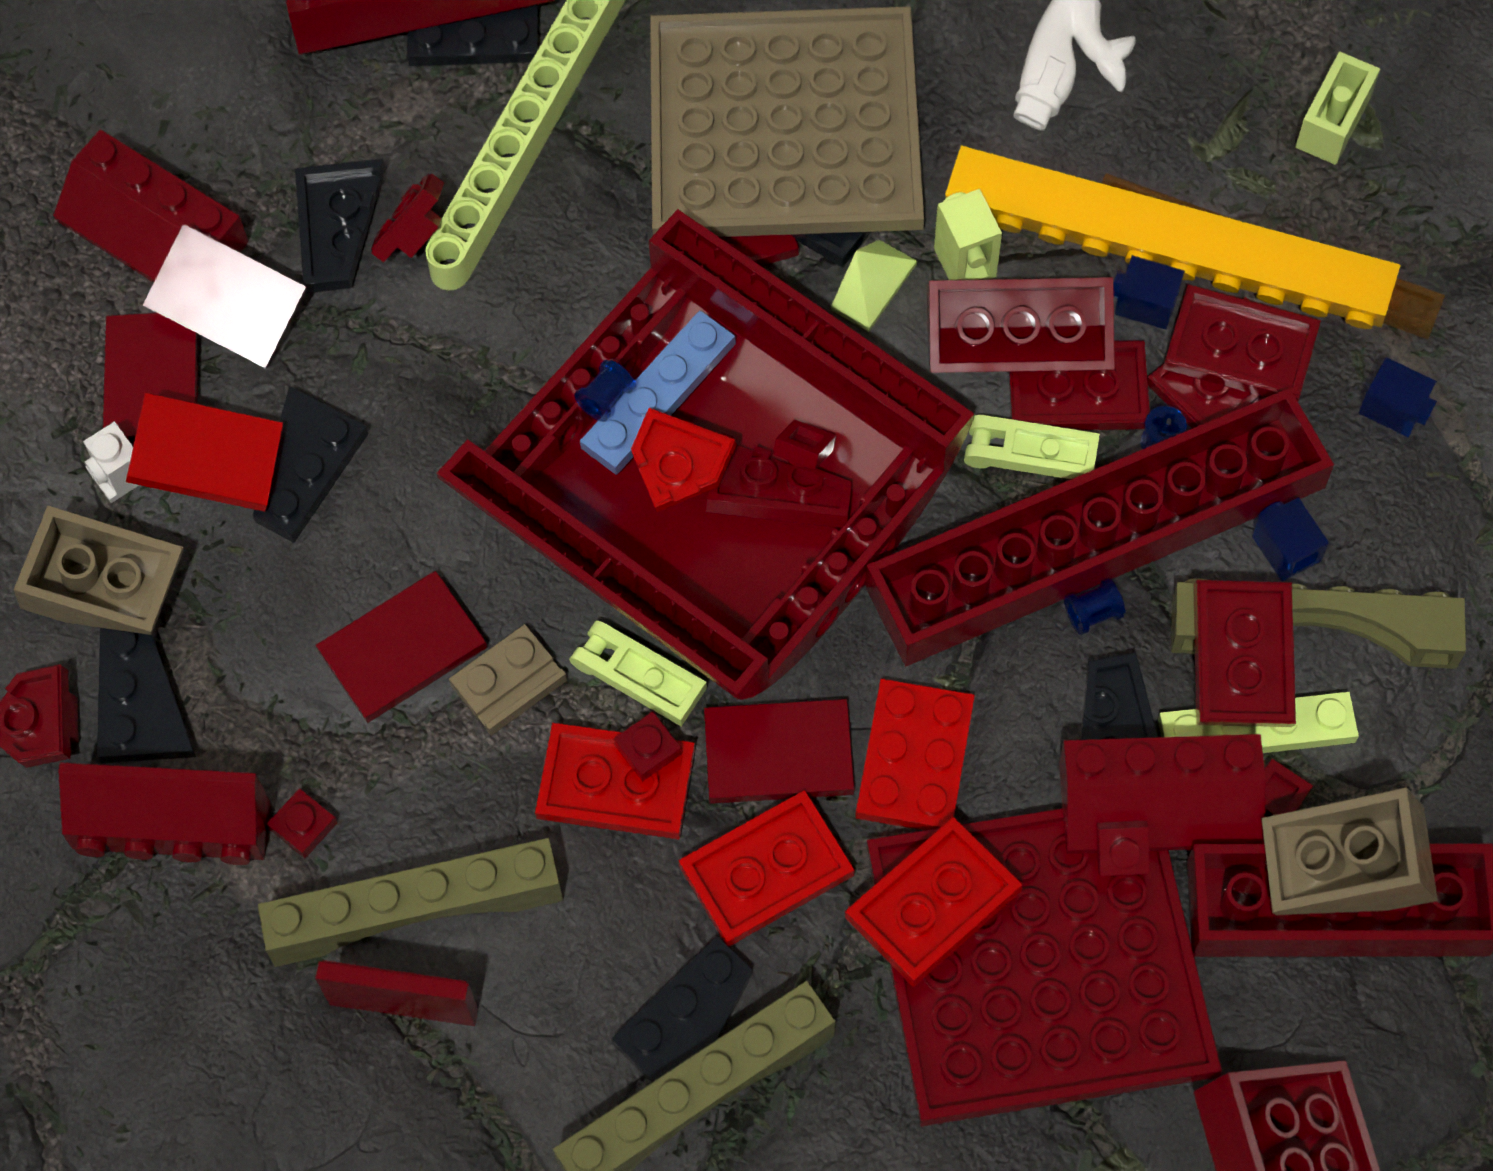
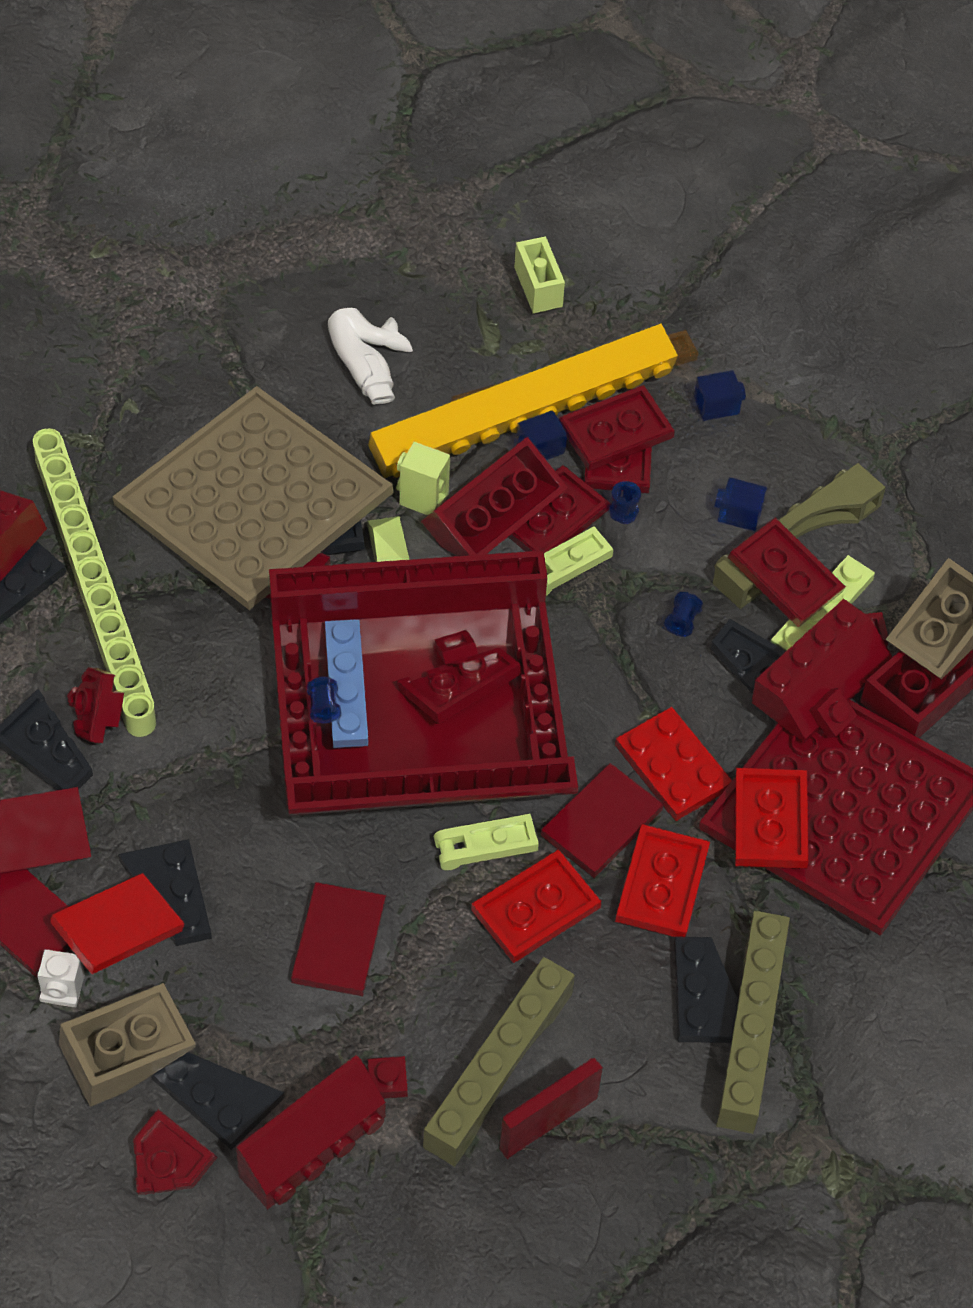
camera: 50 degrees left, 10 degrees down
dark tan plate [449,624,567,736] -> none
dark red plate [613,711,682,781] -> none
red plate [631,408,737,512] -> none
dark red brick [865,388,1334,667] -> none

